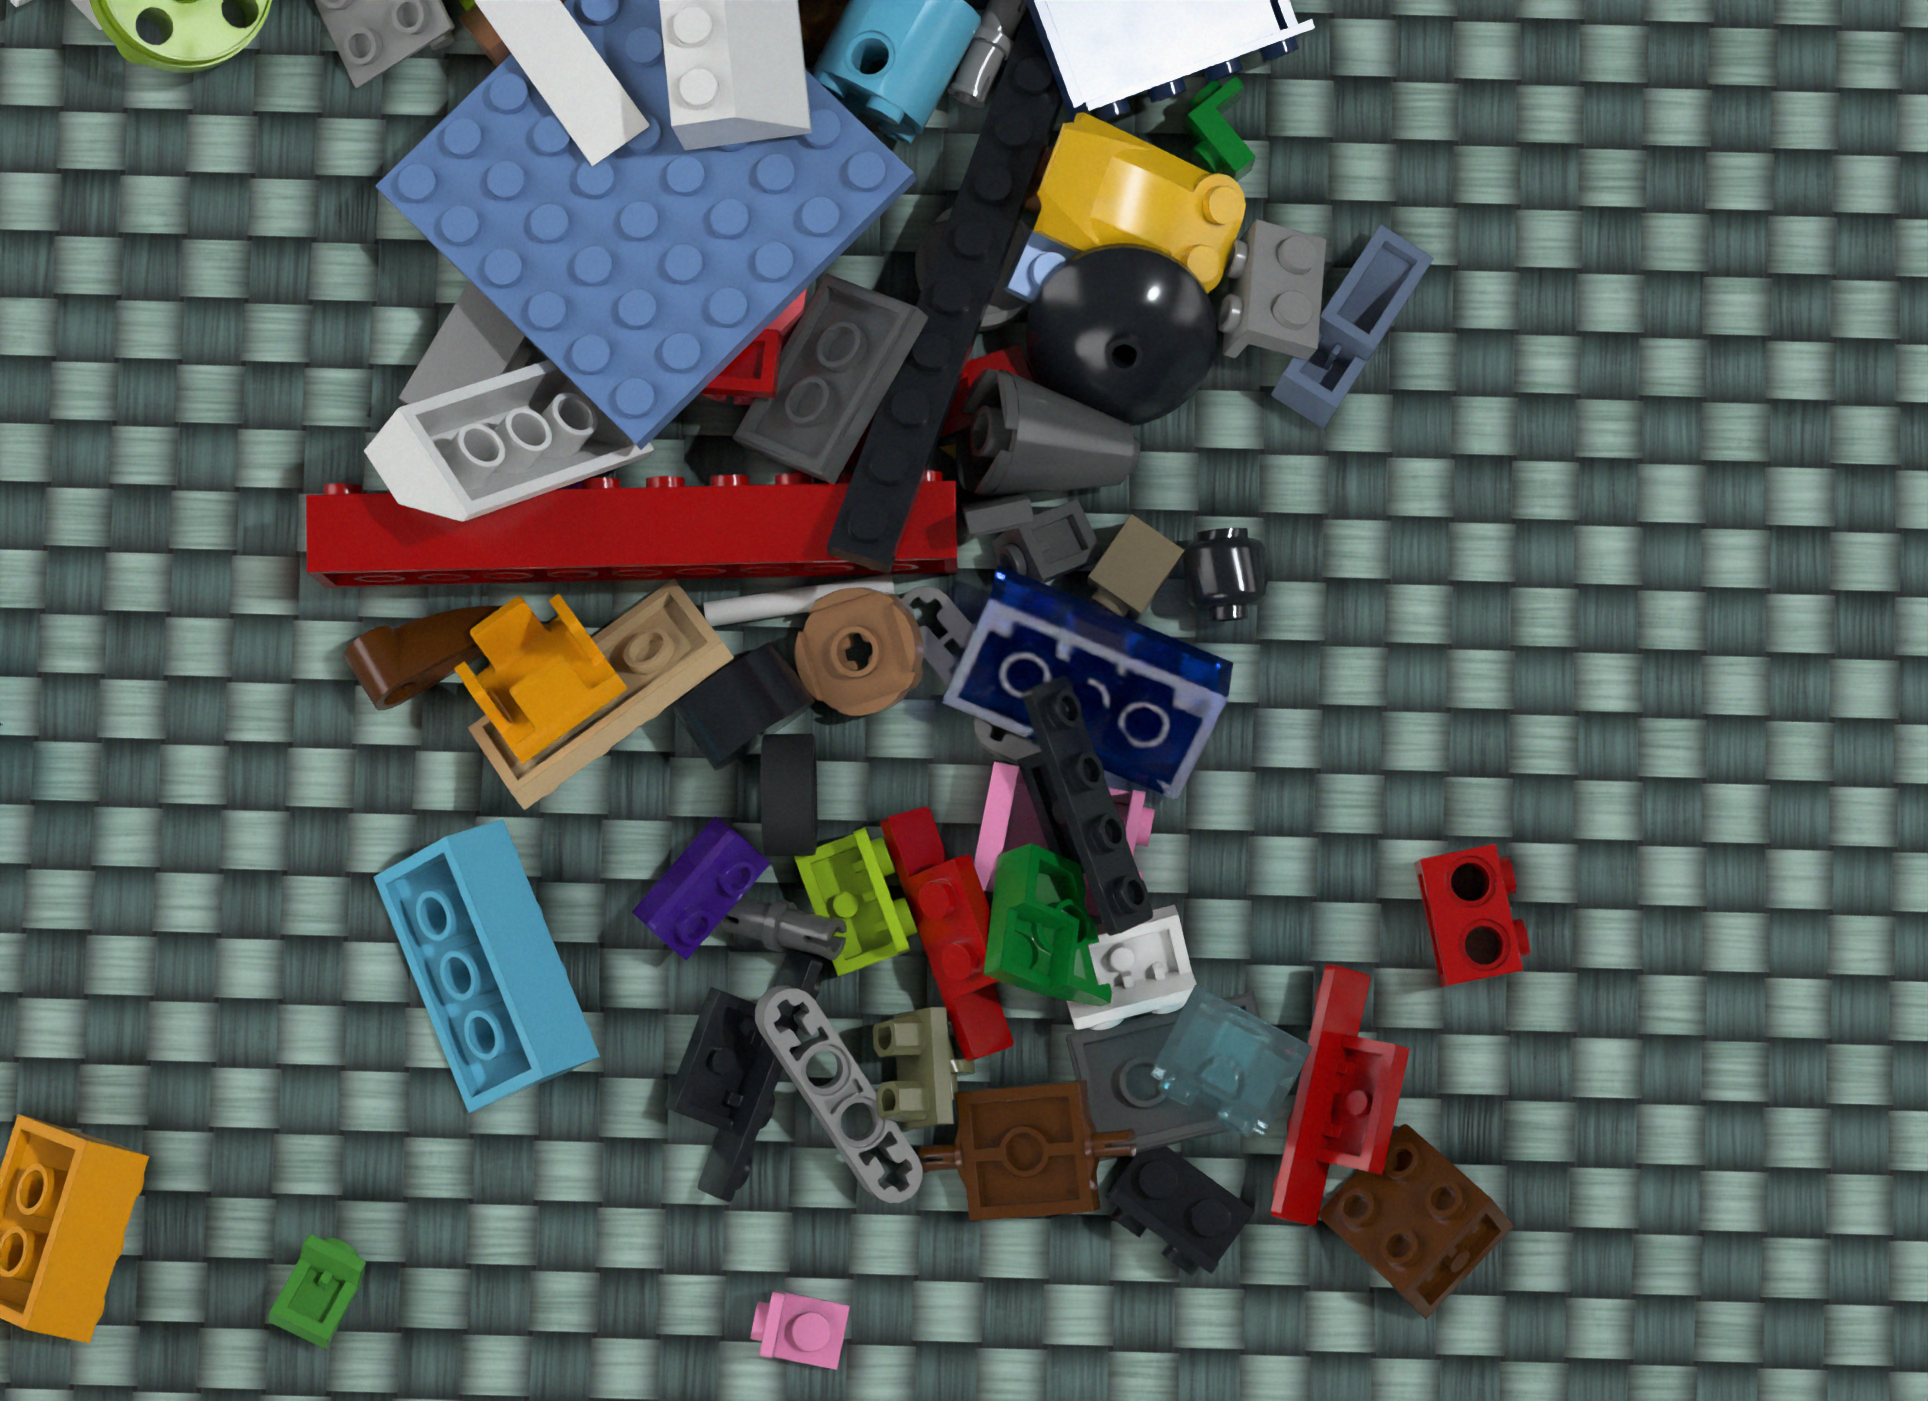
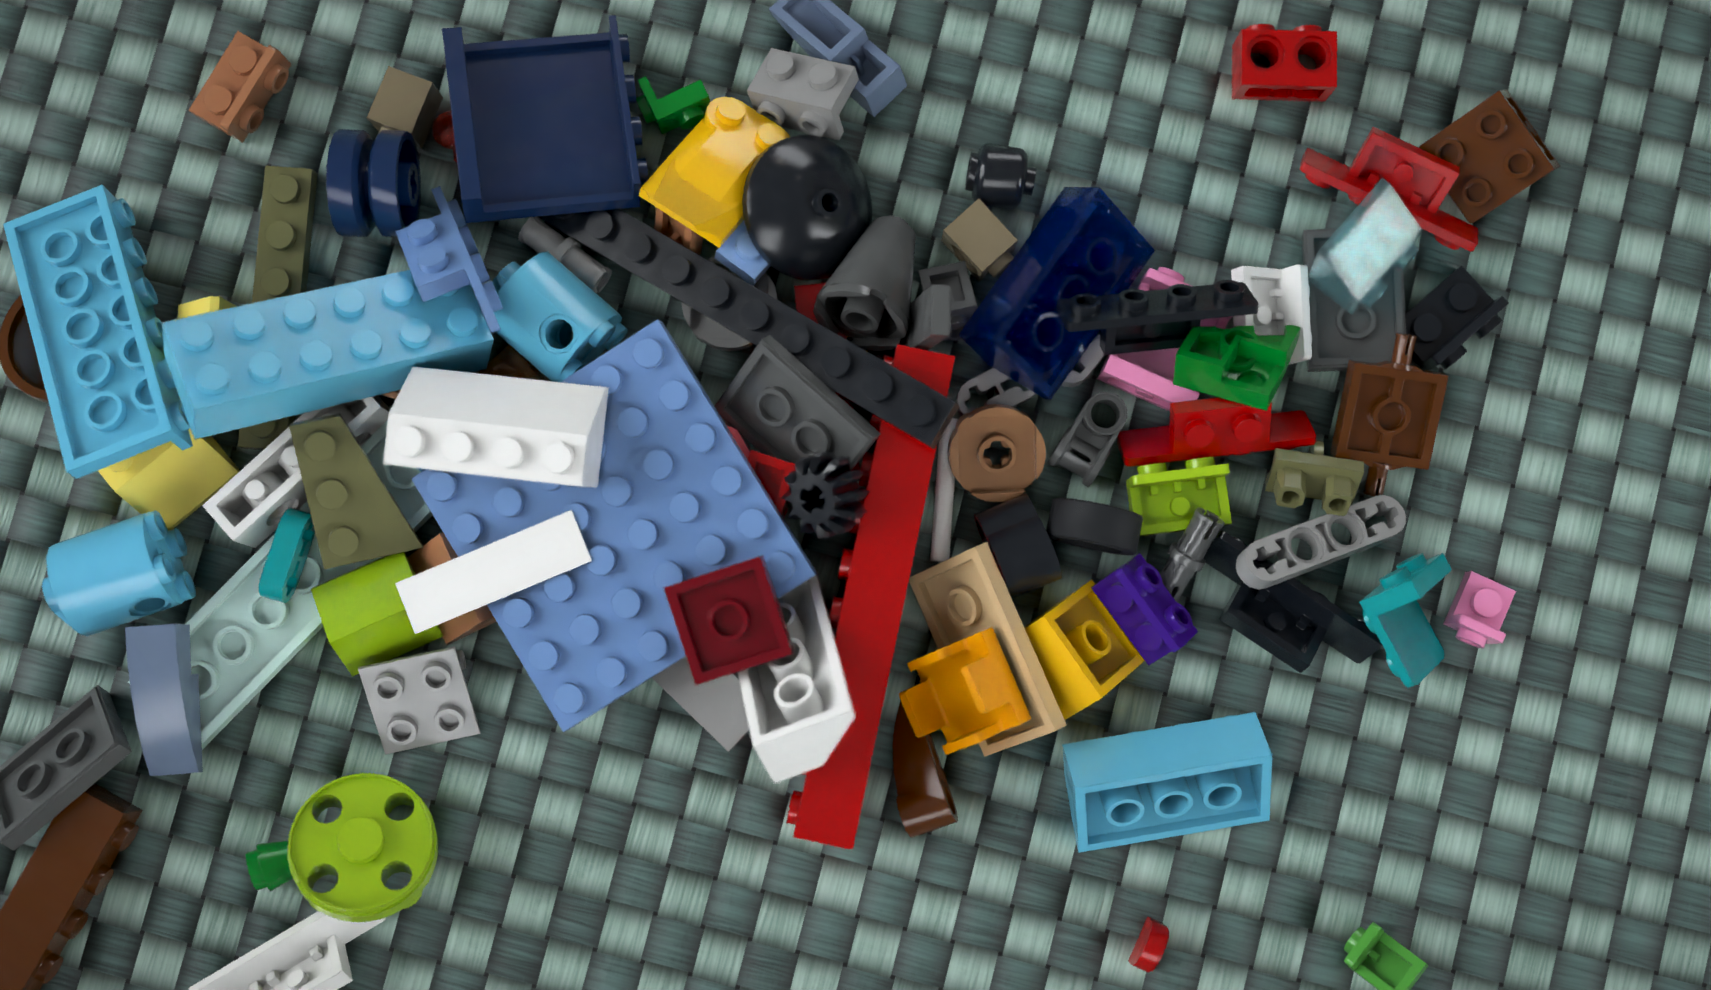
camera: 80 degrees left, 0 degrees up
none -> dark red plate [664,555,795,685]
none -> black gear [782,451,870,538]
none -> yellow slope [1024,579,1145,720]
none -> dark grey piece [1047,392,1127,488]
none -> red tile [1128,917,1169,973]
none -> teal bracket [1360,553,1452,688]

